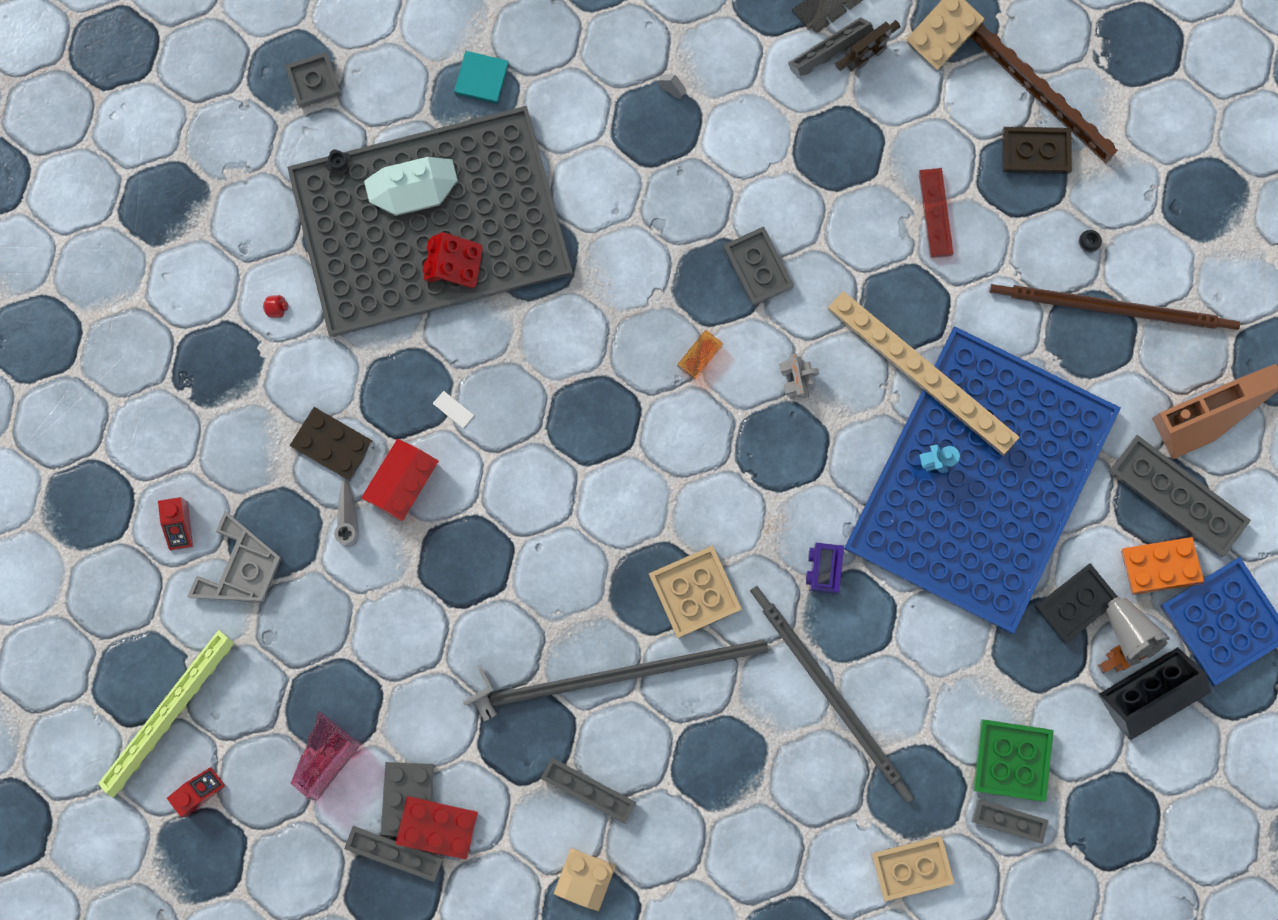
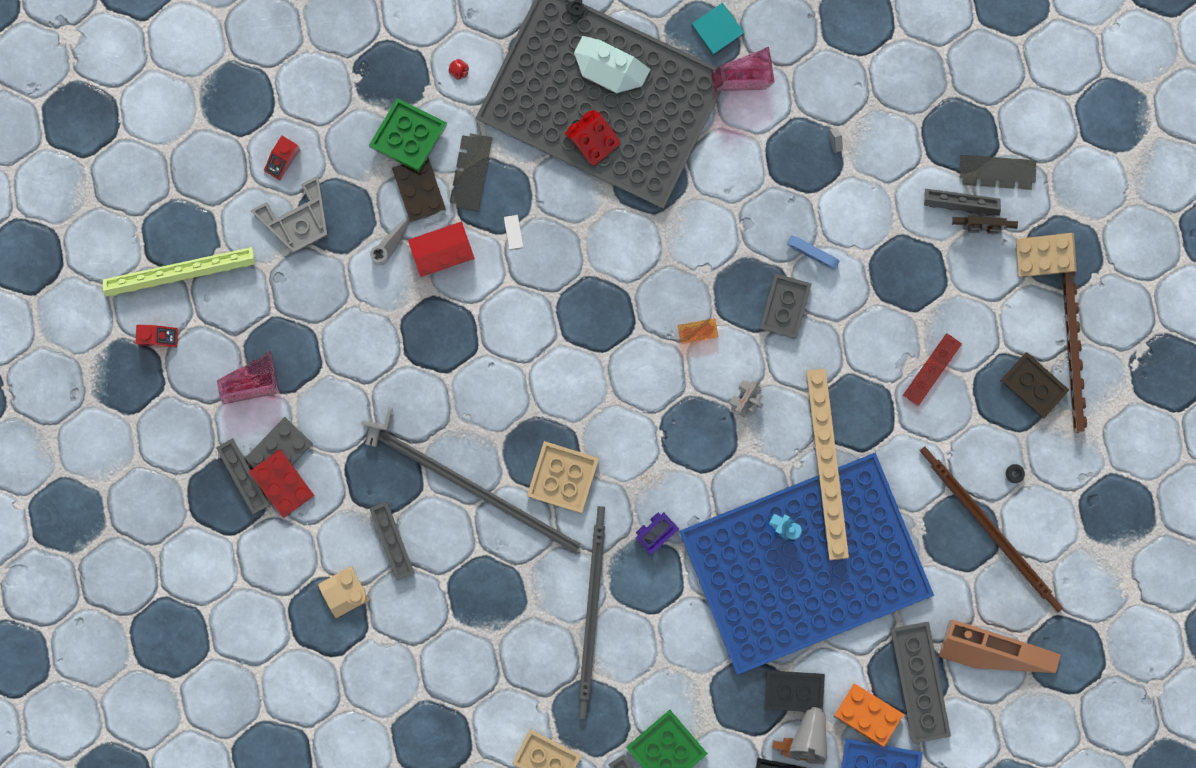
camera: 40 degrees right, 5 degrees up
none -> green plate [369,98,447,172]
none -> clear smoke windscreen [449,133,493,212]
none -> clear pink wedge [711,47,775,91]
none -> medium blue beam [787,235,840,270]

